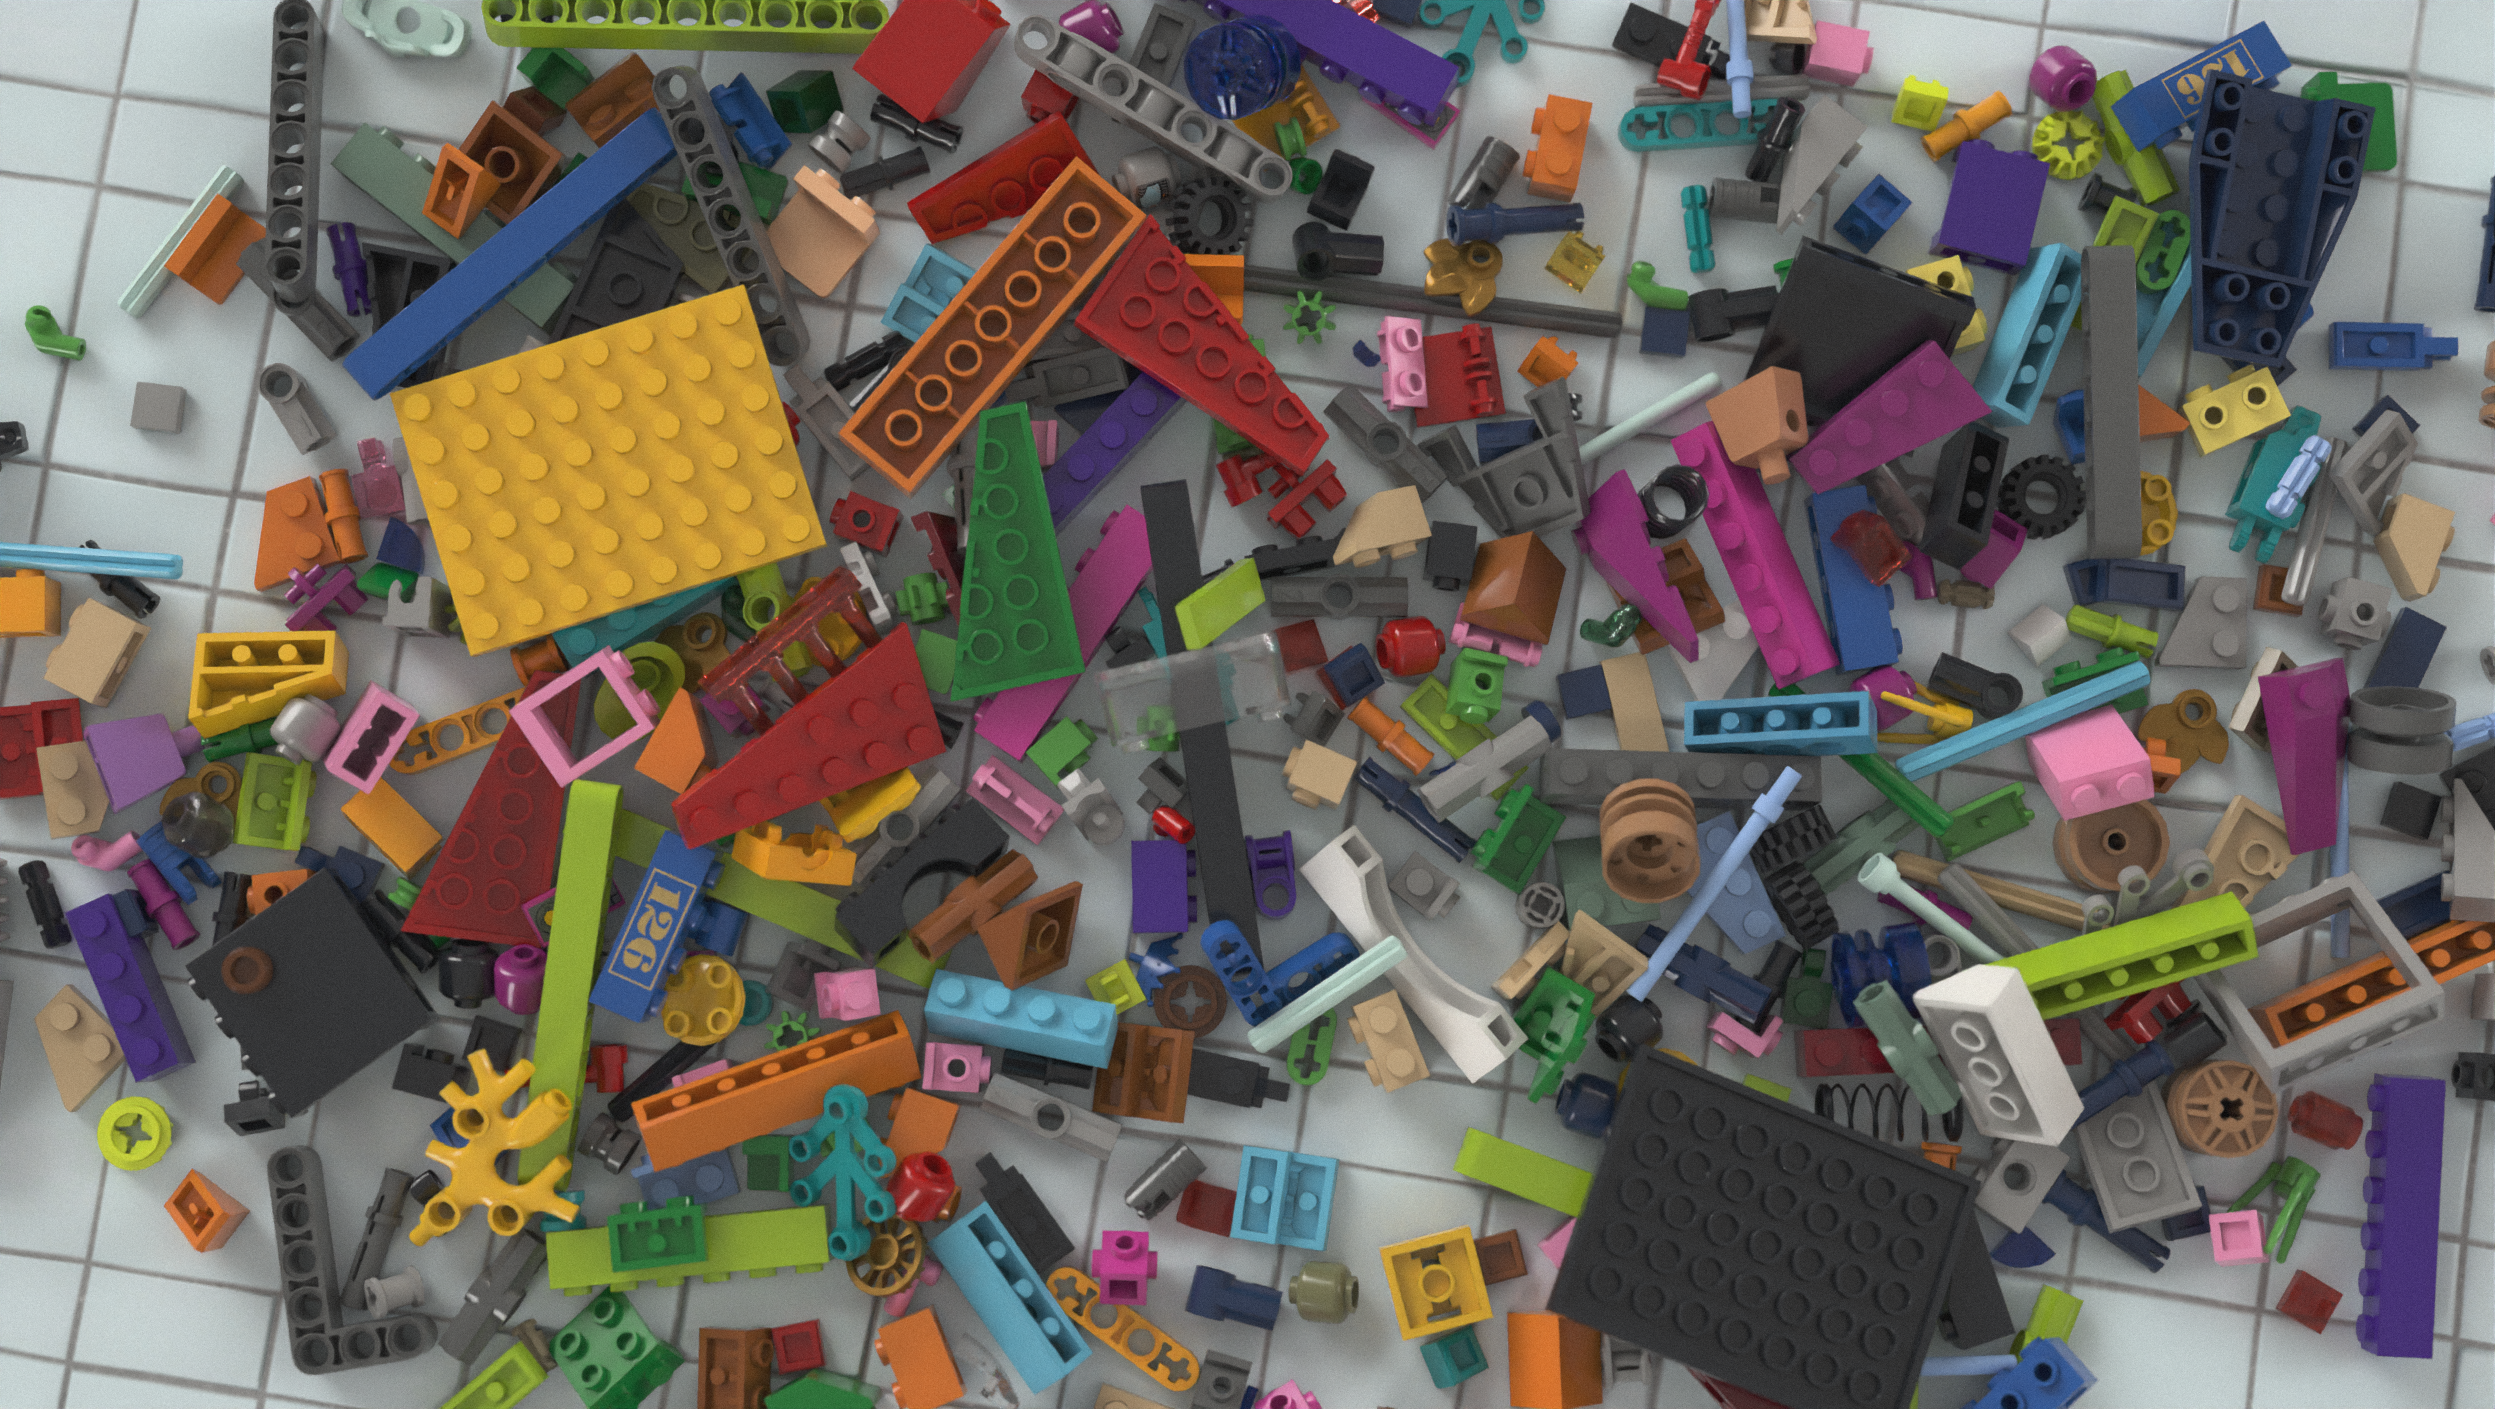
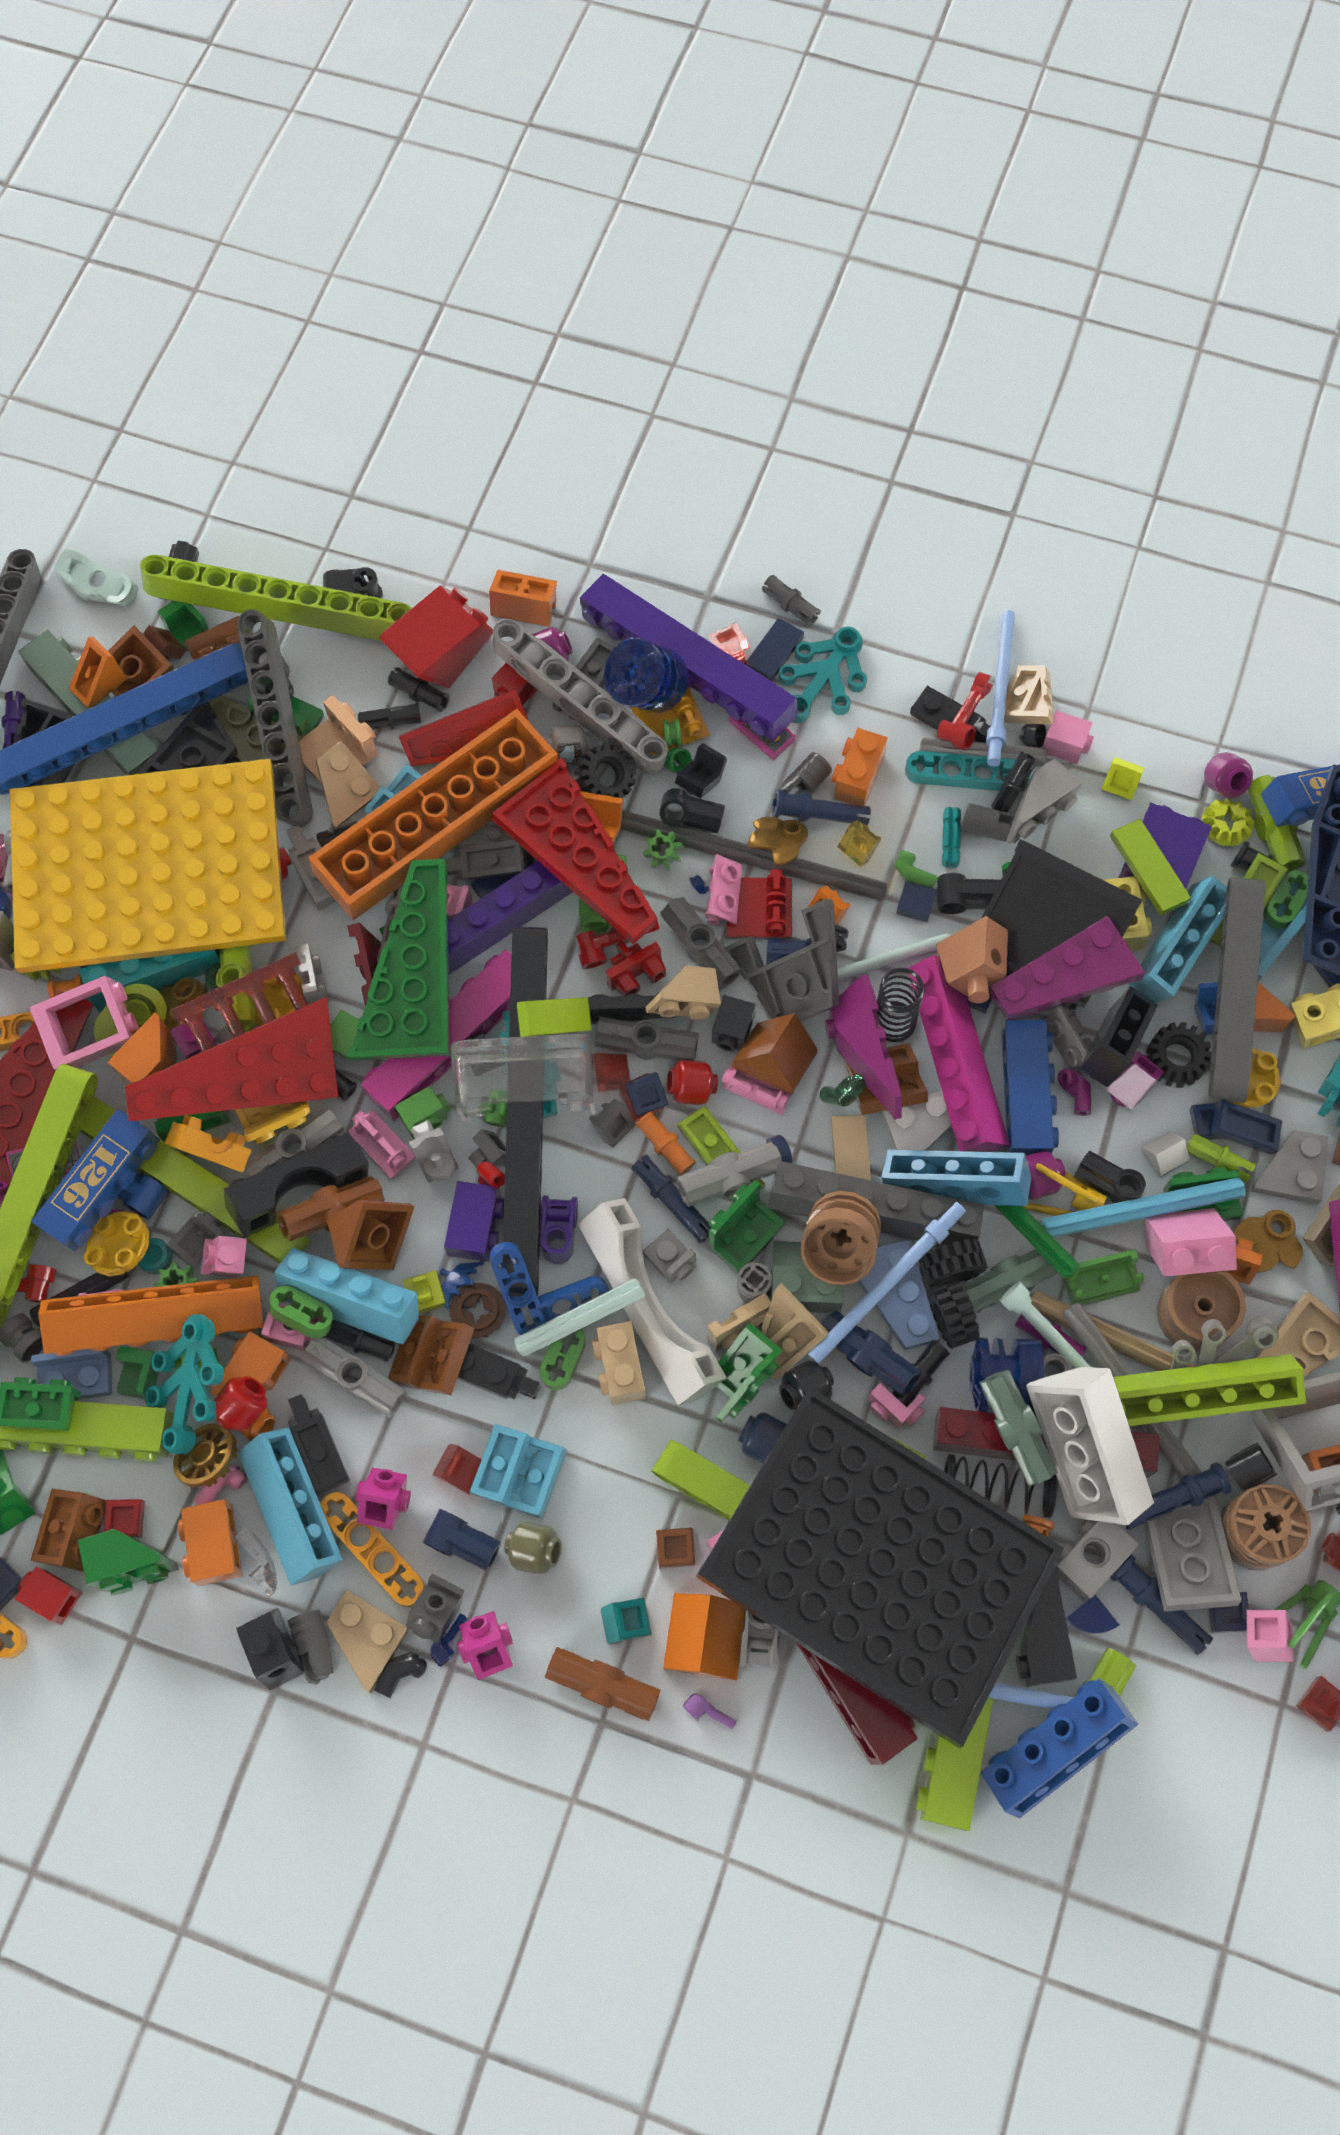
camera: 20 degrees right, 15 degrees down
blue hinge [709,72,792,171] -> none
dark green panel [766,70,844,133] -> none
light grey wheel [808,110,871,174] -> none
red brick [829,491,904,558] -> none
bright green gear [895,572,949,625] -> none
dark grey hinge [1123,1139,1207,1221] -> none
tan brick [1282,740,1357,810] -> none
yellow brick [1378,1225,1493,1341] -> none
bright green brick [1446,647,1508,724] -> none
dark blue tile [1556,665,1612,720] -> none
dark green plate [1780,948,1833,1029] -> none
clear red bracket [1830,510,1912,587] -> none
blue bracket [1833,174,1913,254] -> none
light orange pin [1921,90,2013,162] -> none
dark tan piece [1938,579,1995,609] -> none
red hips [2103,979,2192,1045] -> none
none -> bright green beam [269,1286,333,1338]
none -> tan wing [316,741,381,828]
none -> lime tile [1110,819,1191,916]

